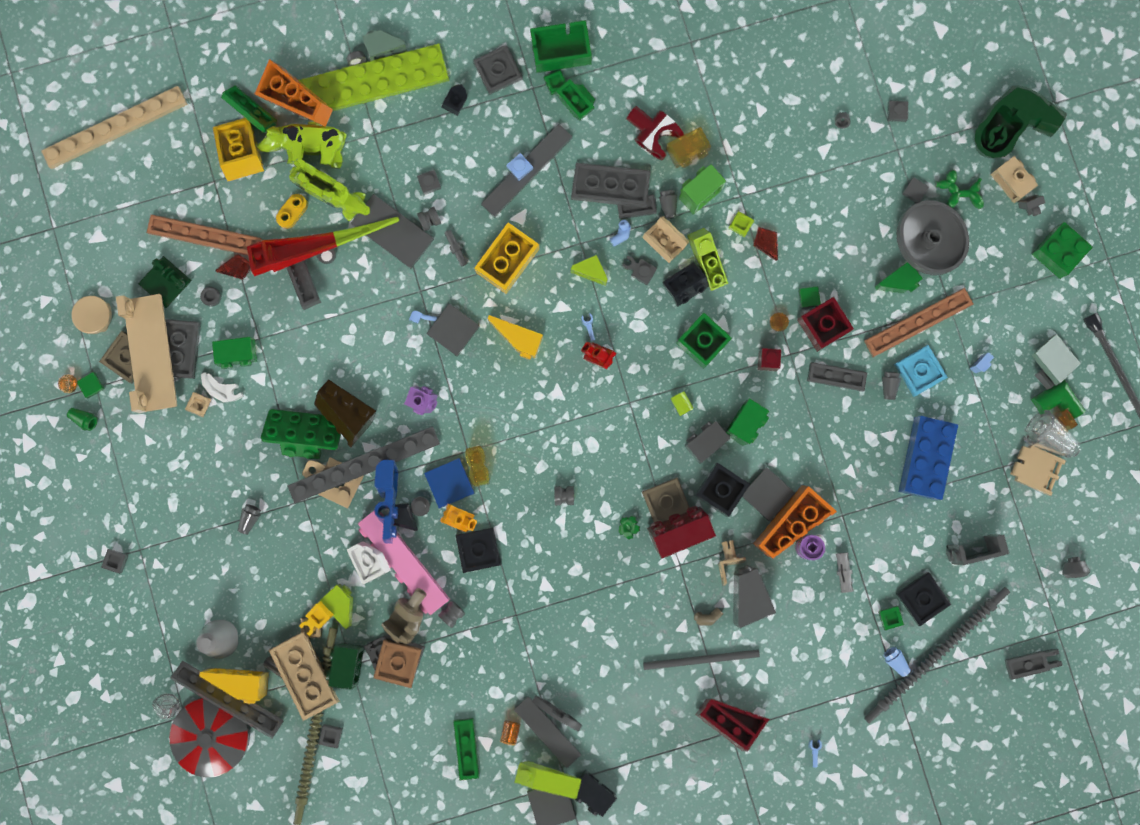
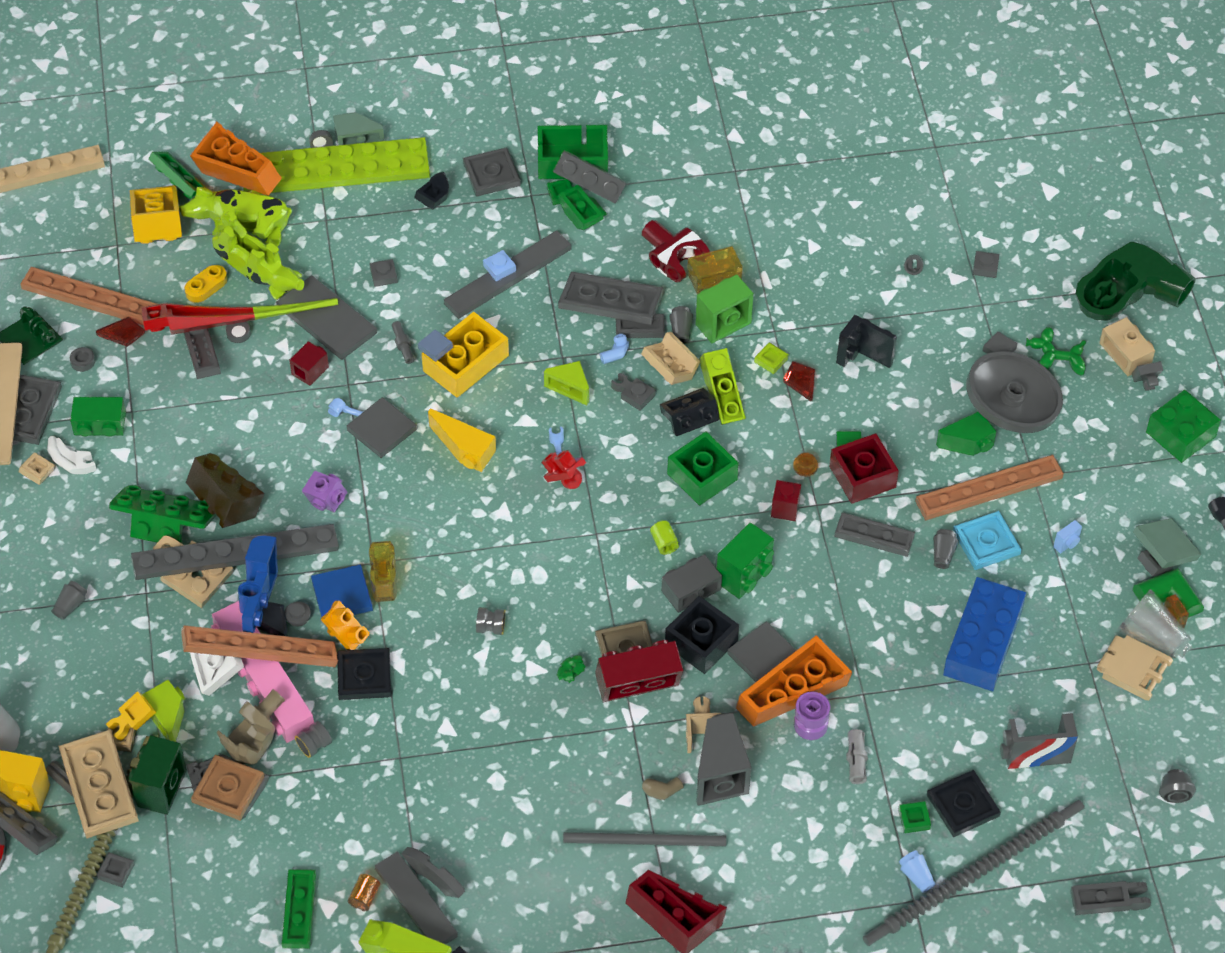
camera: 10 degrees right, 30 degrees down
dark grey wheel [417,207,442,231] -> none
none -> nougat tile [181,626,338,667]
none -> dark red brick [289,341,329,386]
none -> sand blue tile [418,330,453,362]
none -> dark grey plate [553,150,626,204]
none -> black bracket [836,315,897,368]

